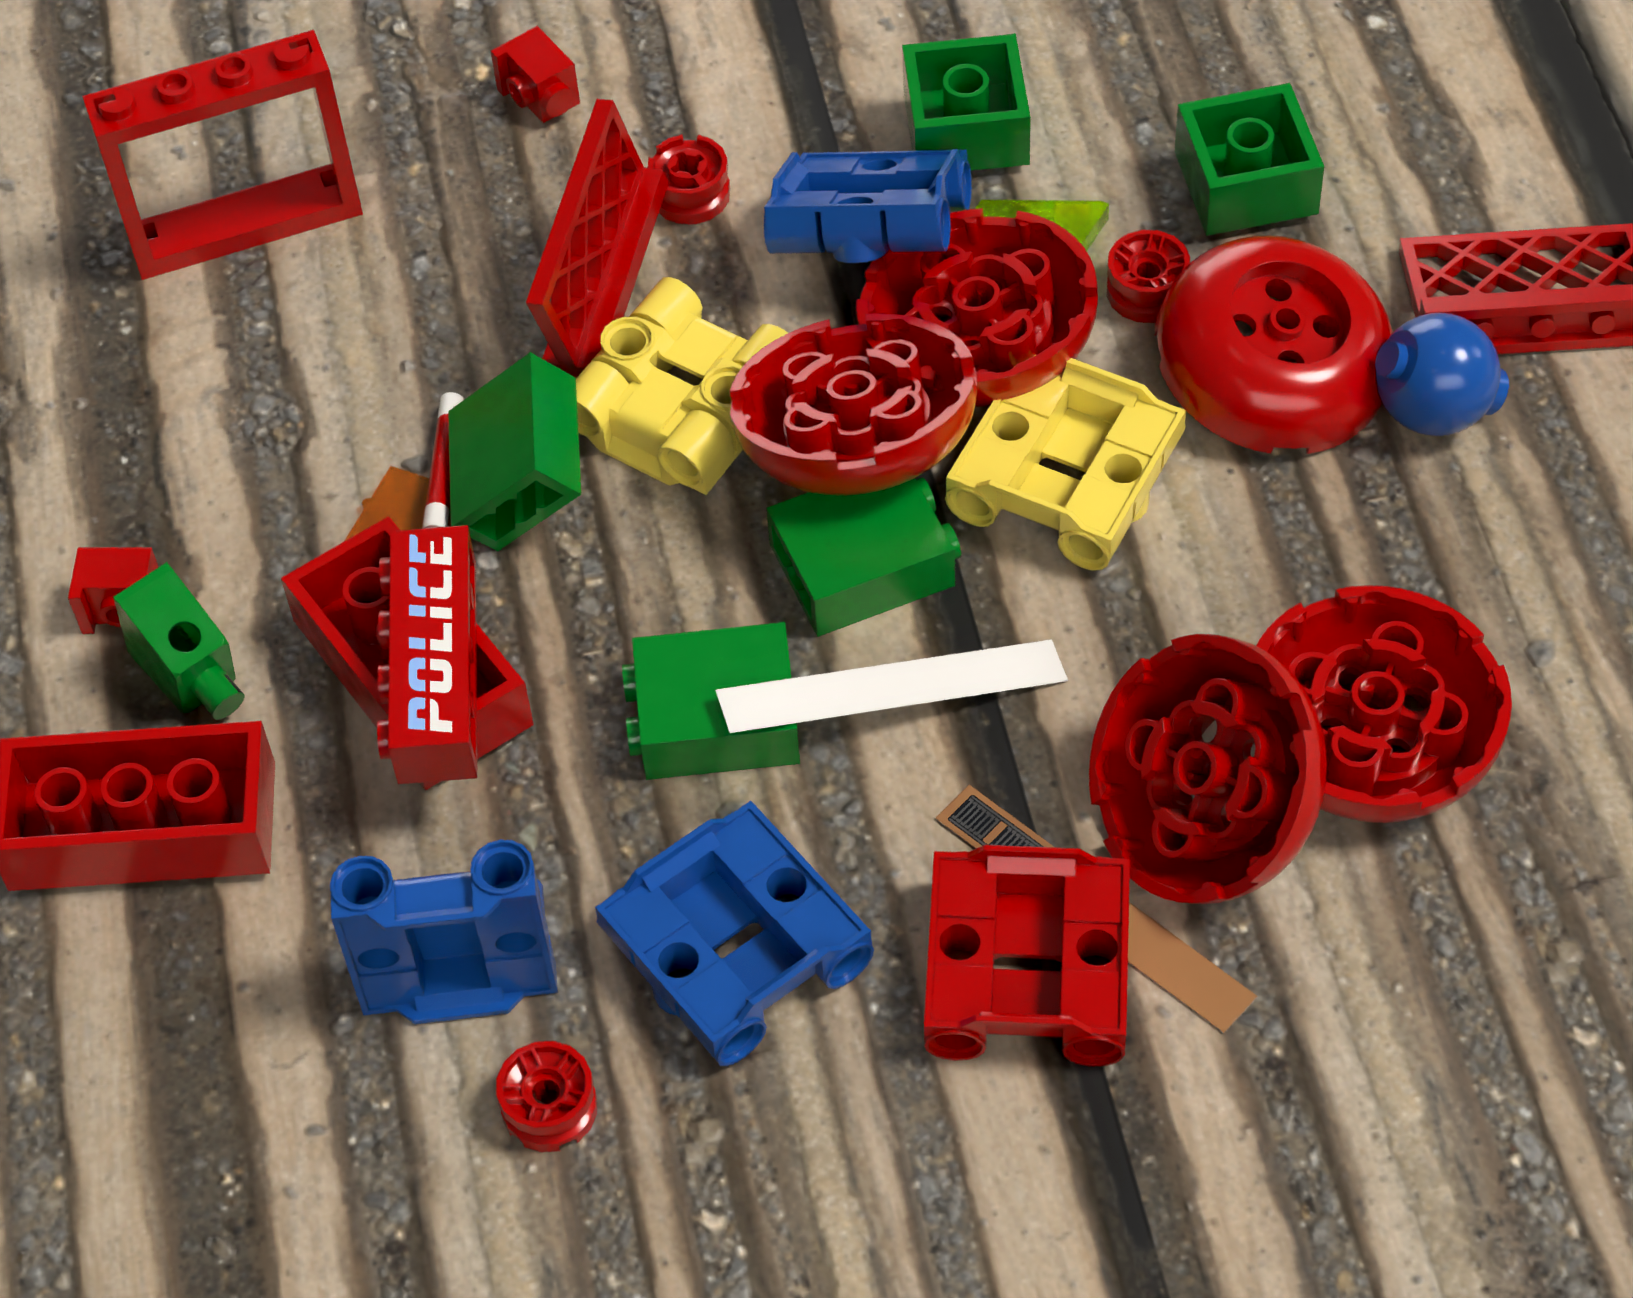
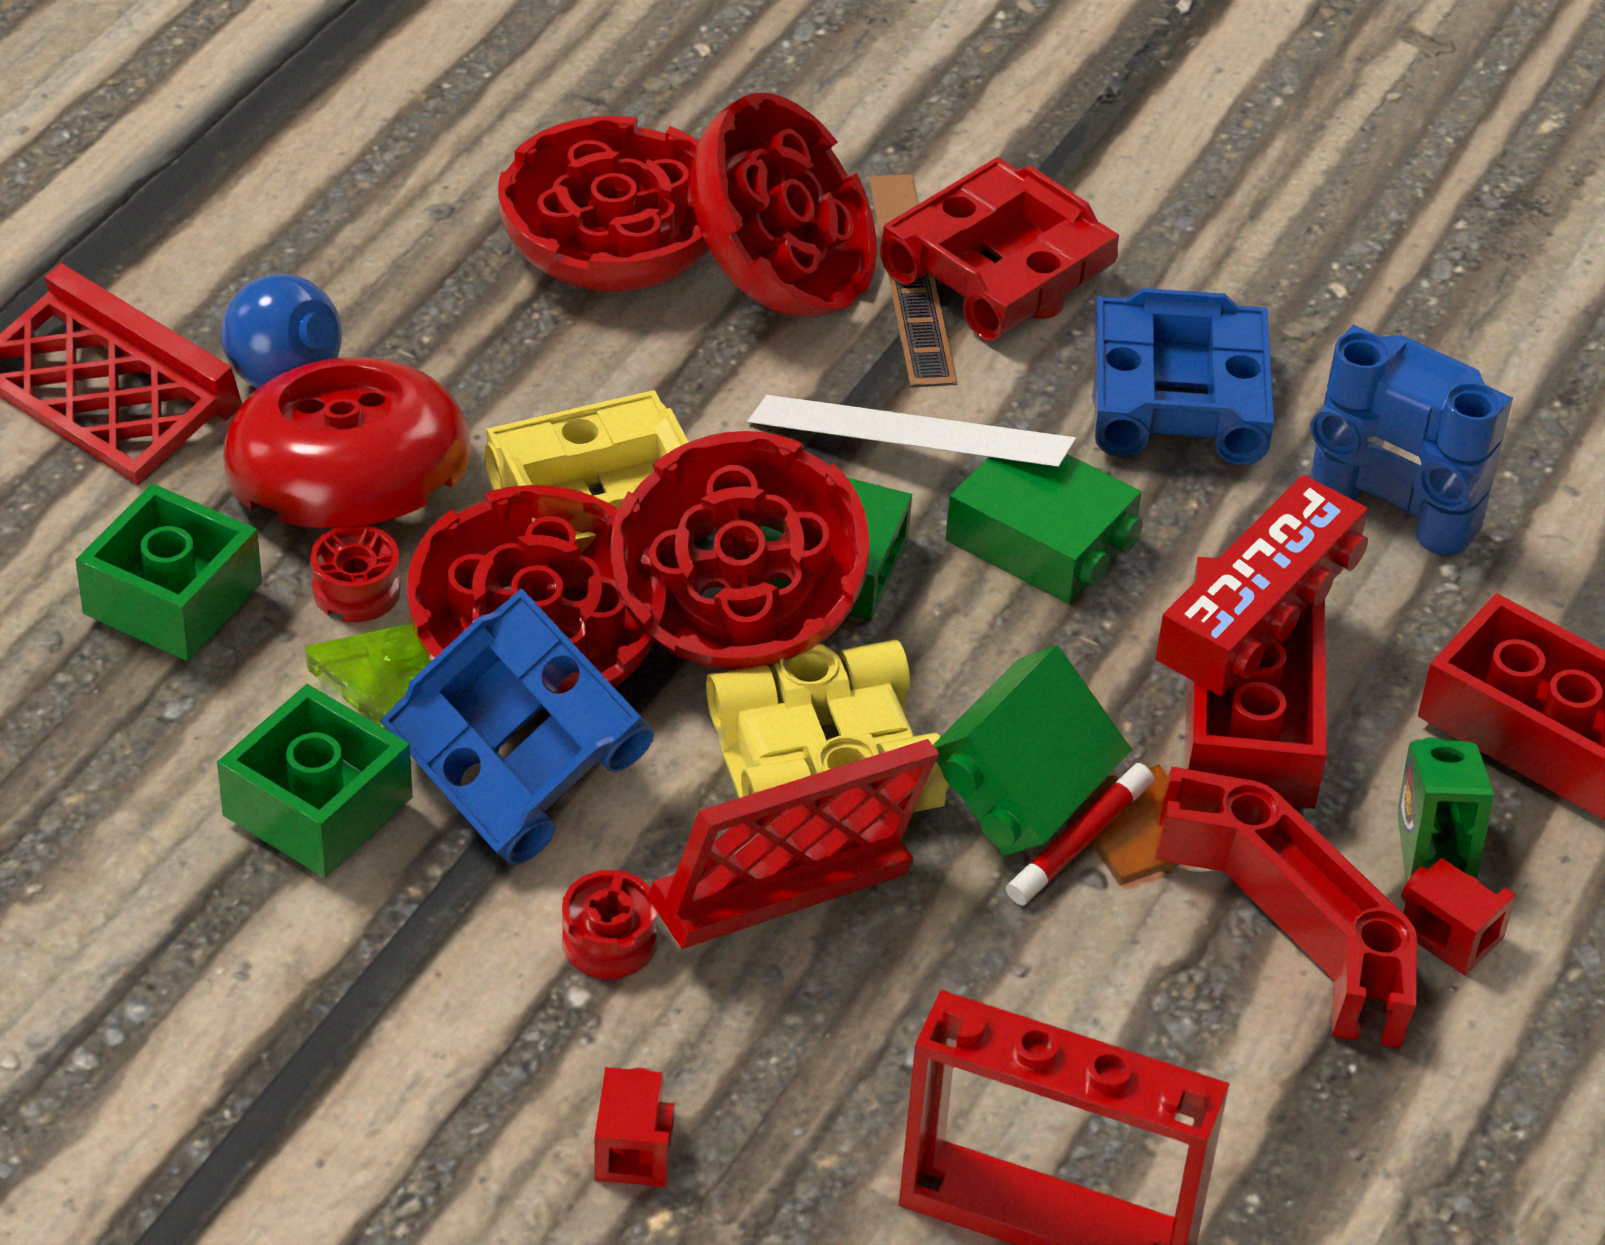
camera: 145 degrees left, 10 degrees down
none -> red piece [1155,766,1417,1048]

